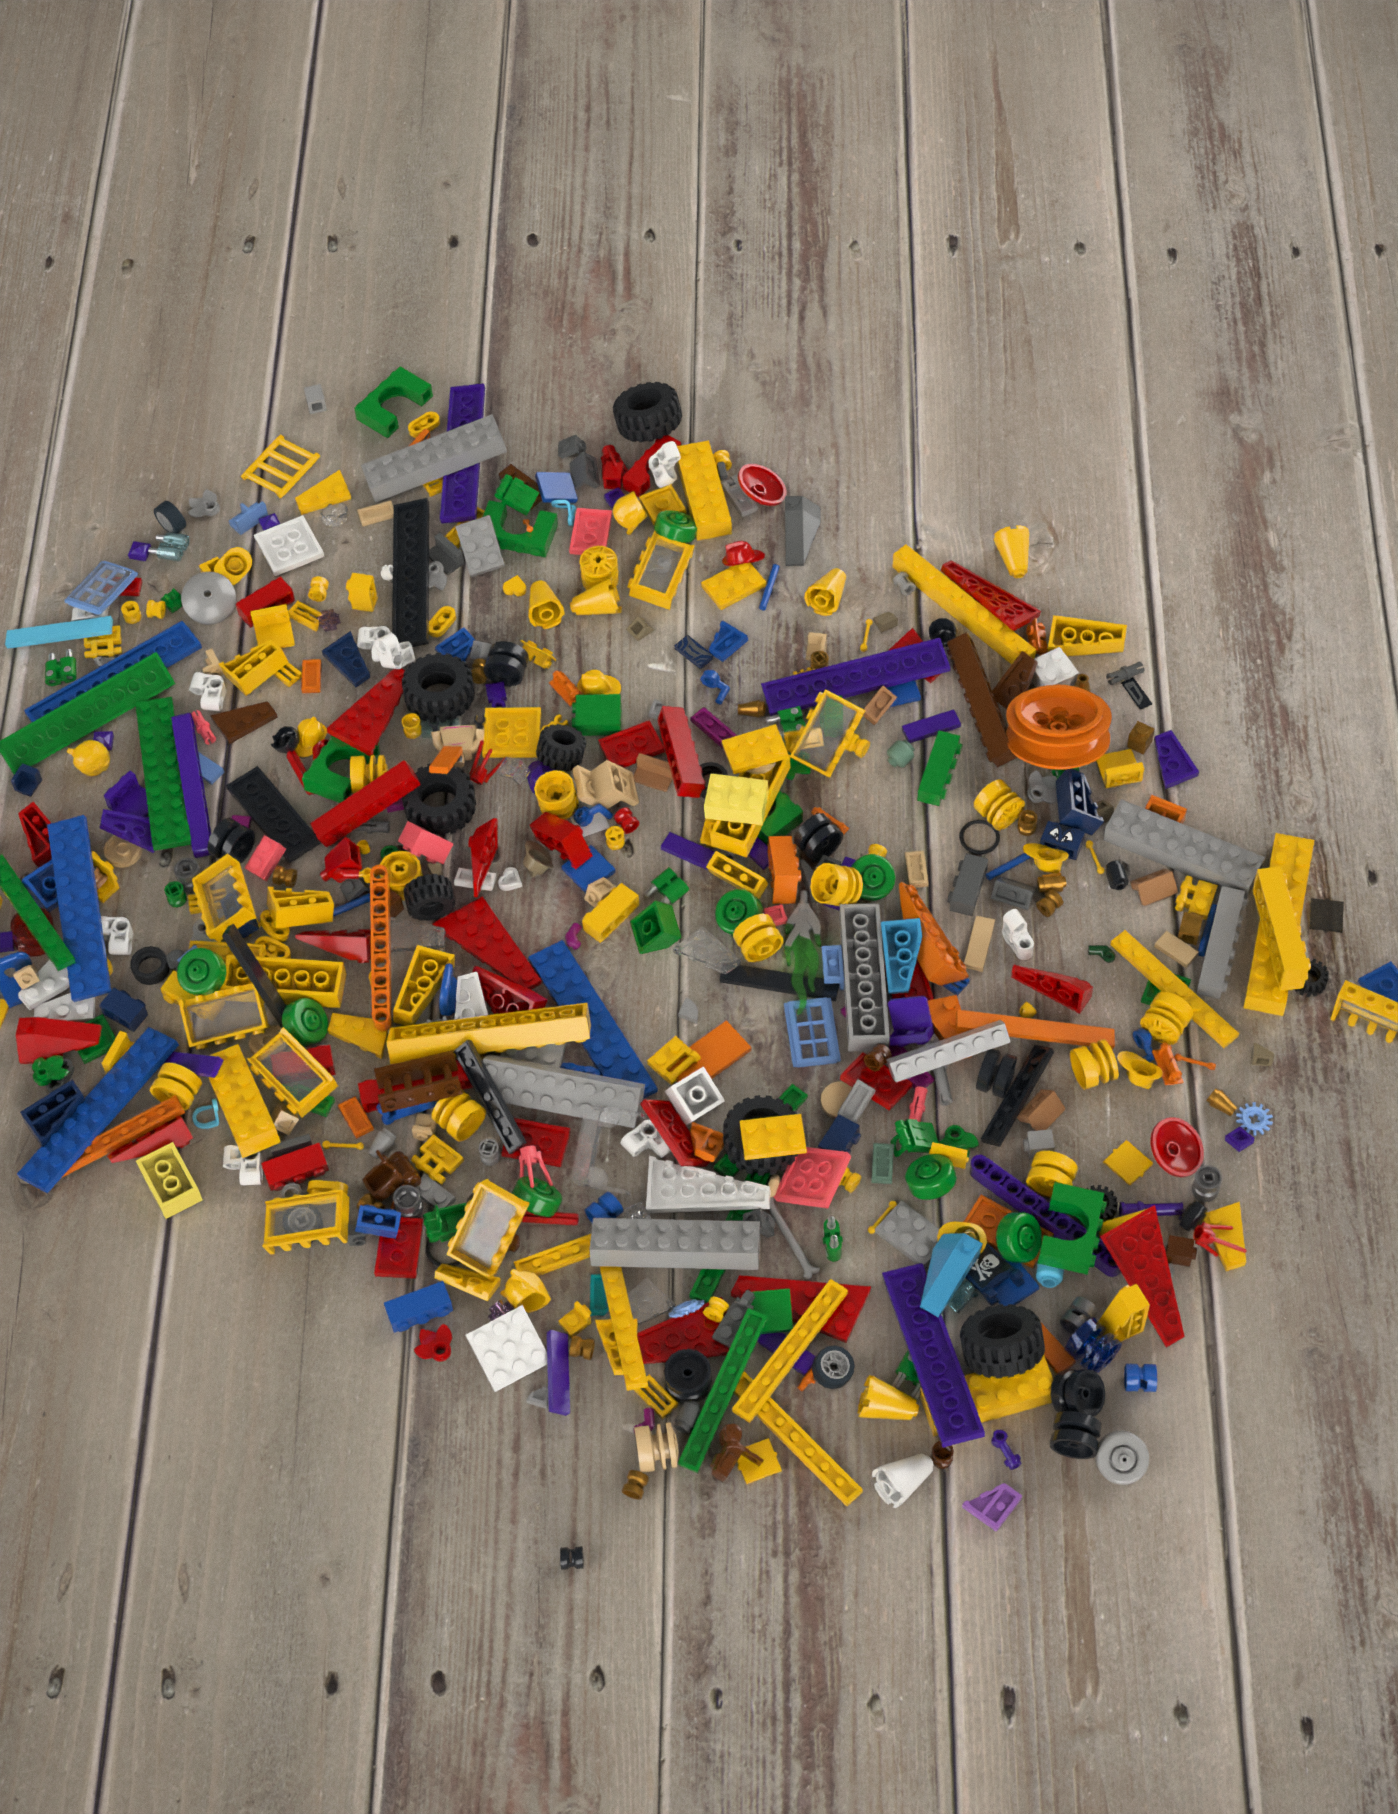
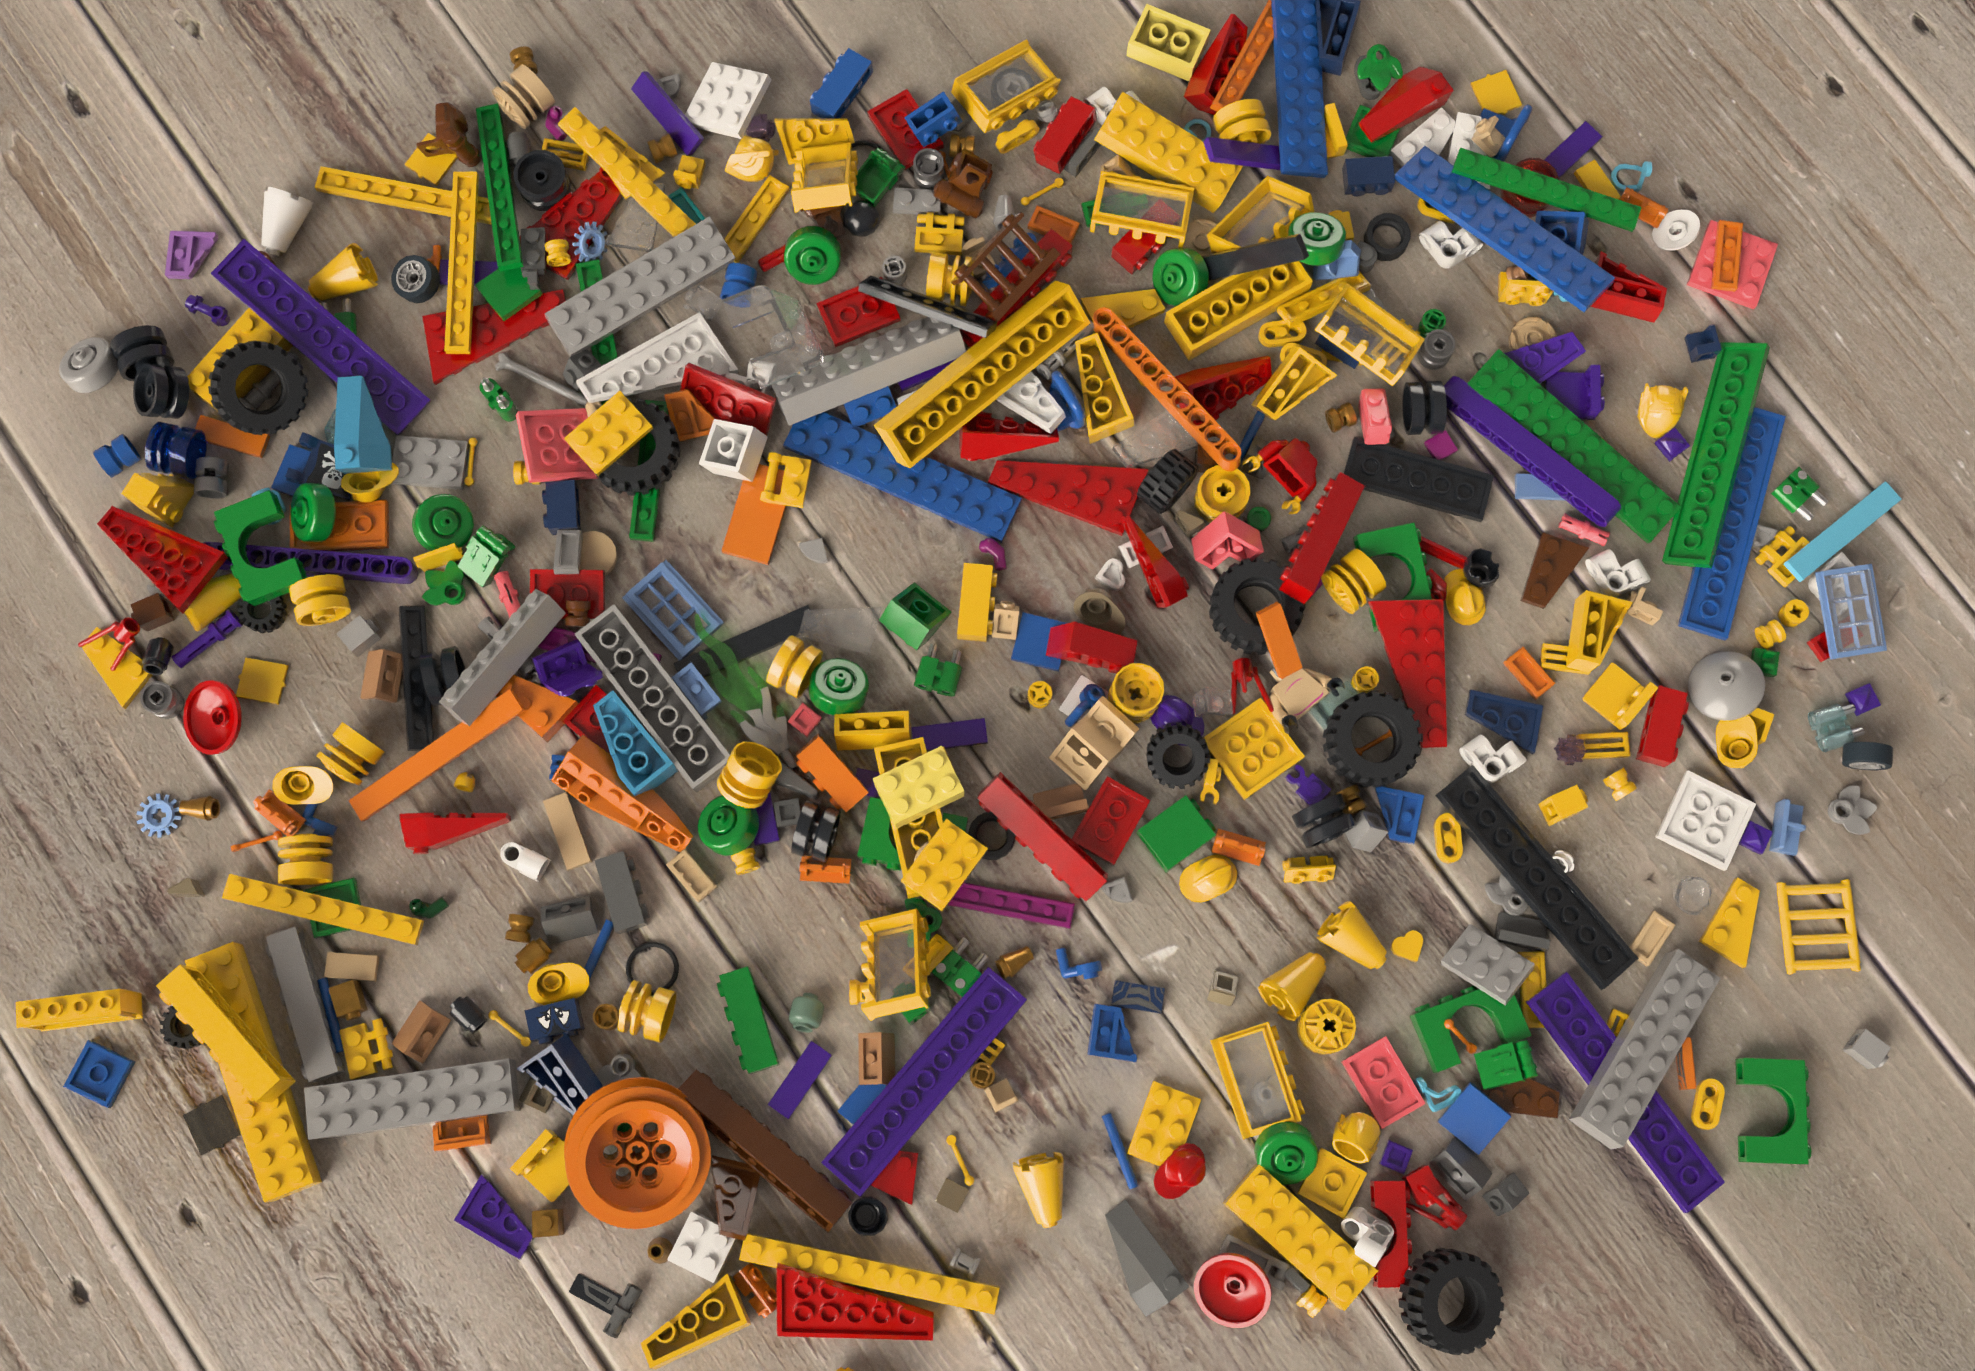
camera: 140 degrees right, 20 degrees up
white piece [375,632,416,669] -> none
red plate [414,1324,453,1362] -> none
coral plant [519,1146,553,1188] -> none
red wheel [614,807,640,834] -> none
sand green plate [871,1143,894,1184] -> none
dark purple tile [1225,1127,1255,1152] -> none

